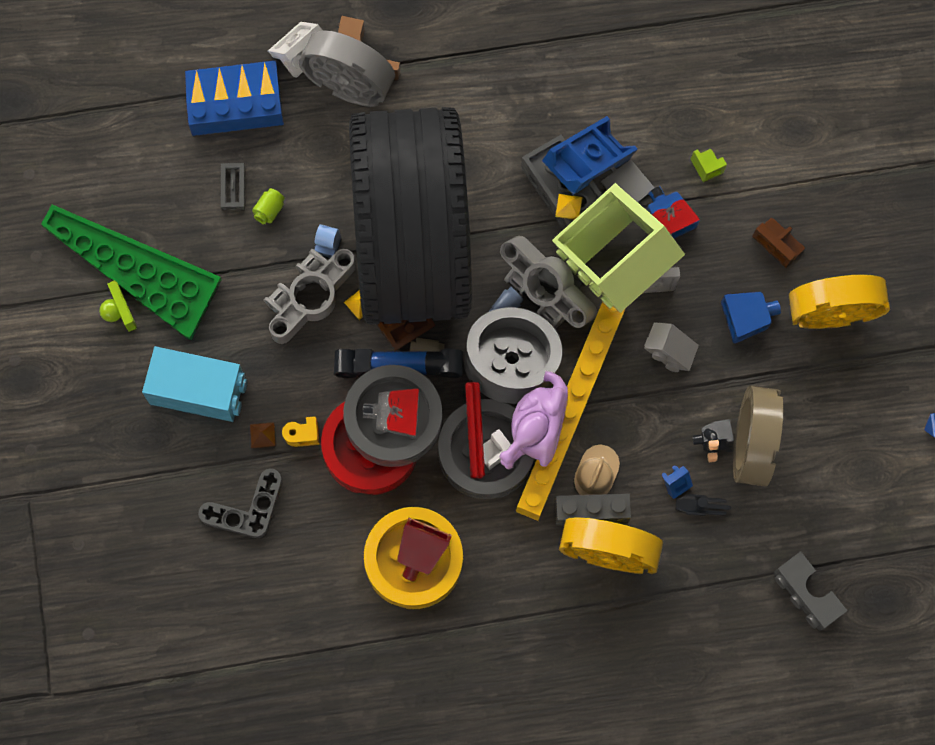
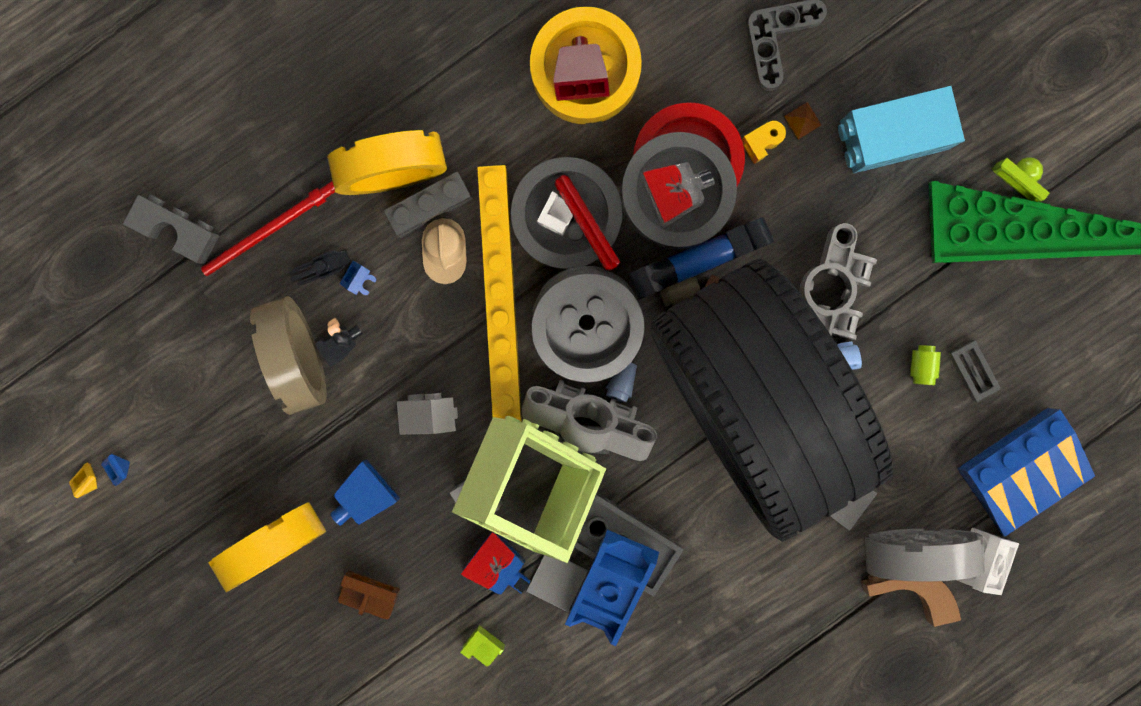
camera: 155 degrees right, 15 degrees up
lavender piece [499,371,568,469] -> none
yellow slope [555,194,582,220] -> none
none -> red bar [201,181,335,276]

